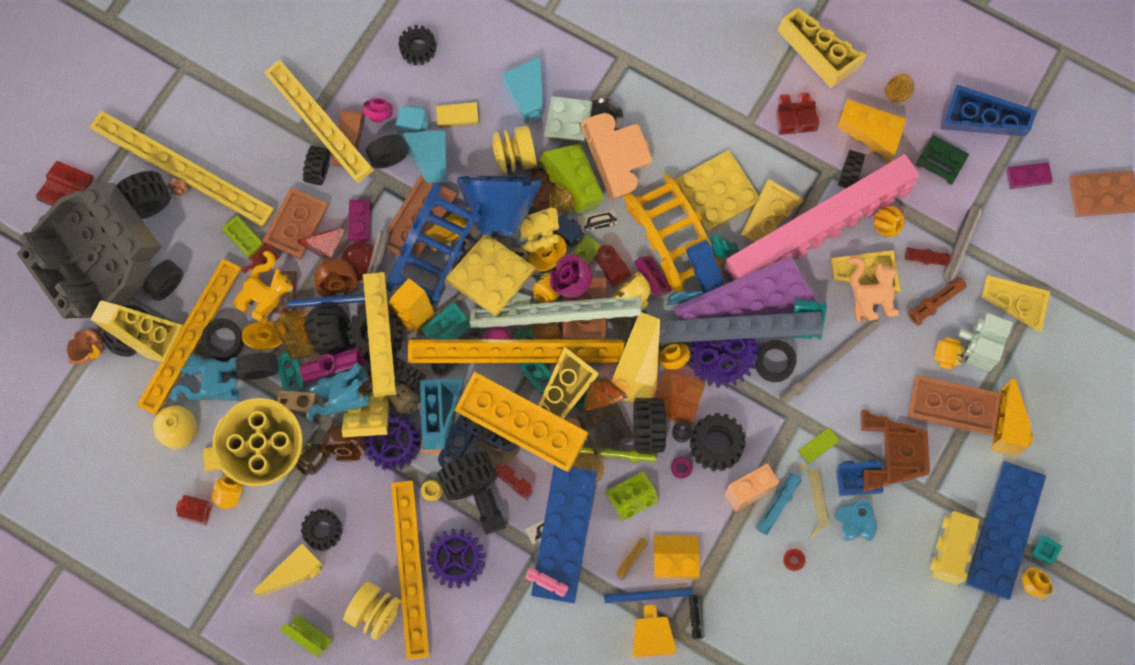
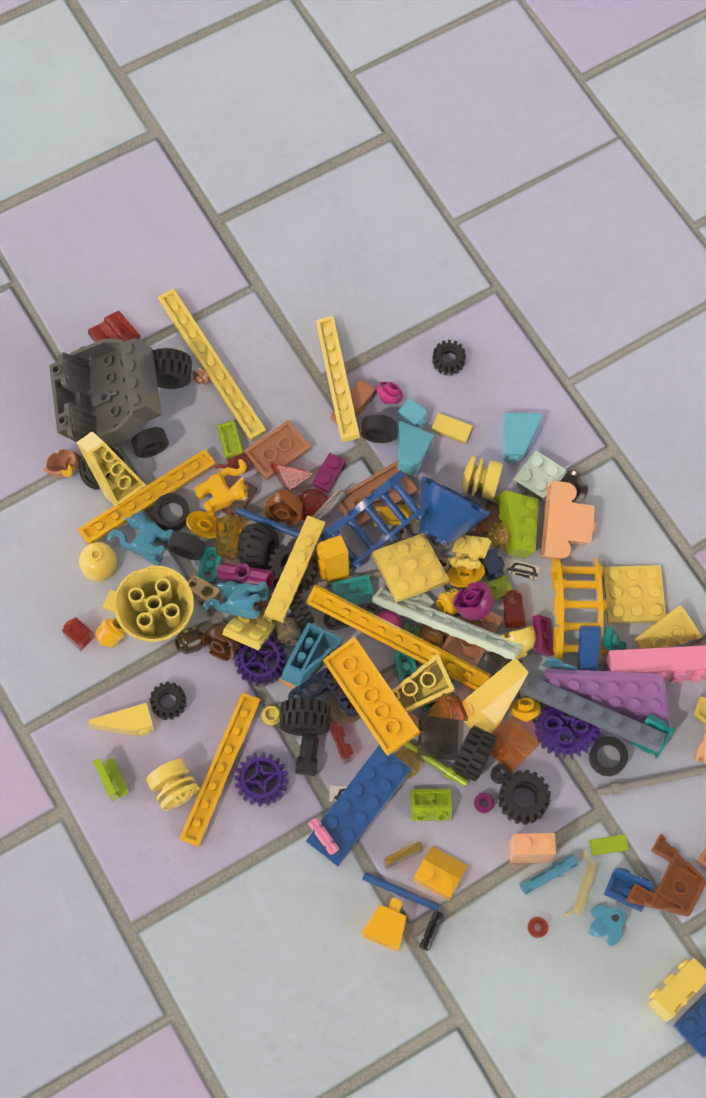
camera: 25 degrees right, 5 degrees down
black tyre [302,145,330,186] -> none

